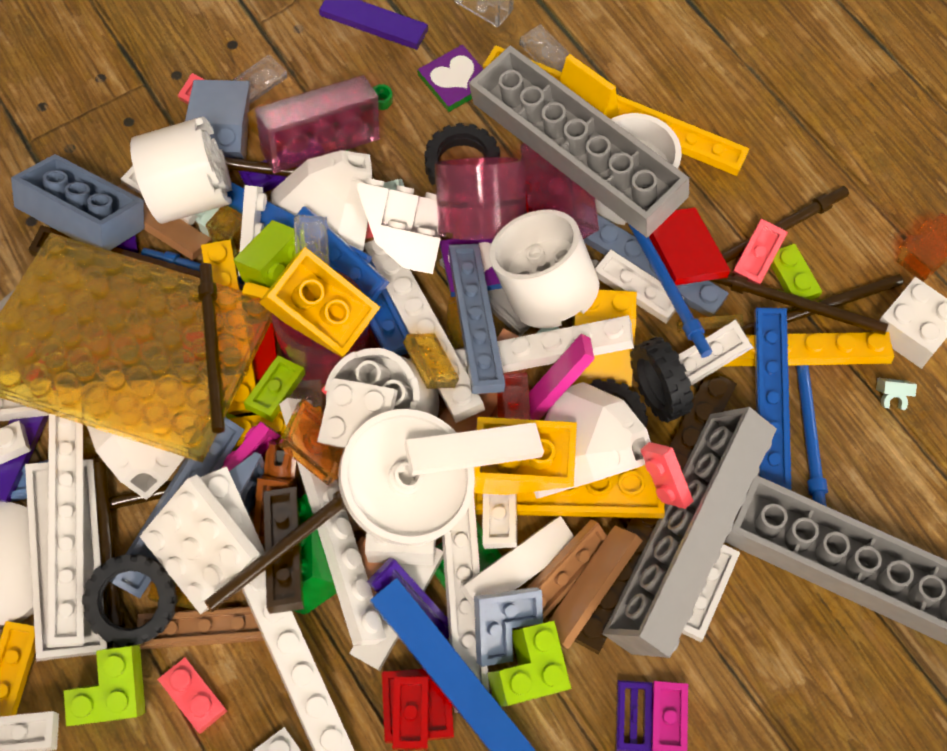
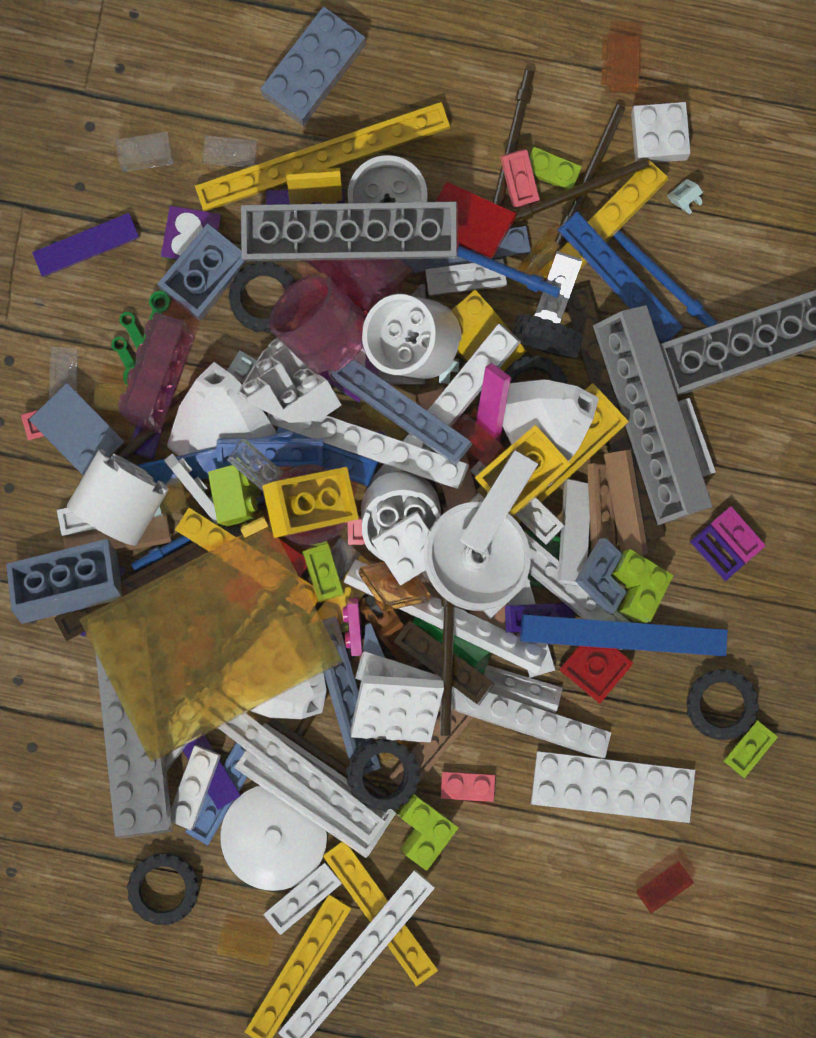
camera: 45 degrees left, 20 degrees up
dark brown bar [198,263,225,434] -> none
red plate [392,677,429,750] -> none
clear yellow plate [403,333,459,389] -> none
coral plate [640,442,693,509] -> none
none -> sand blue slope [157,223,245,322]
none -> sand blue brick [261,7,366,127]
none -> white plate [484,665,562,713]

